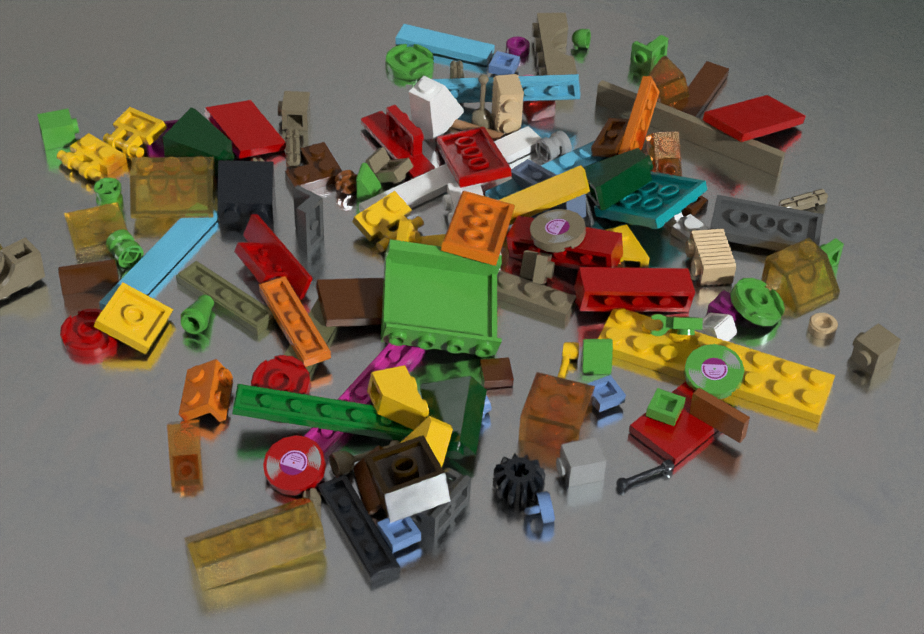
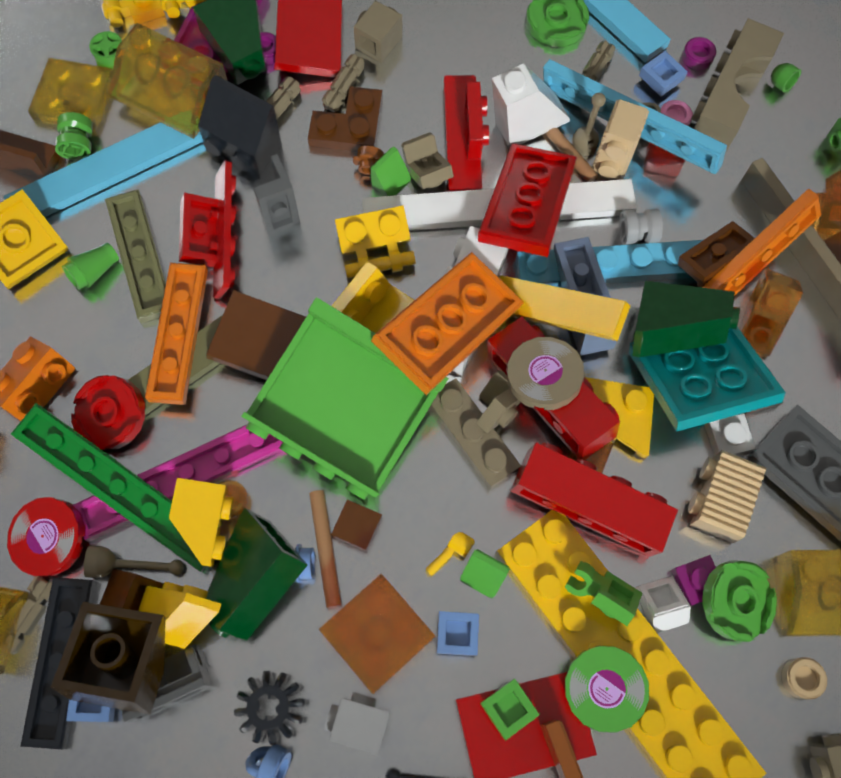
camera: 30 degrees right, 25 degrees up
none -> medium nougat bar [309,490,342,608]

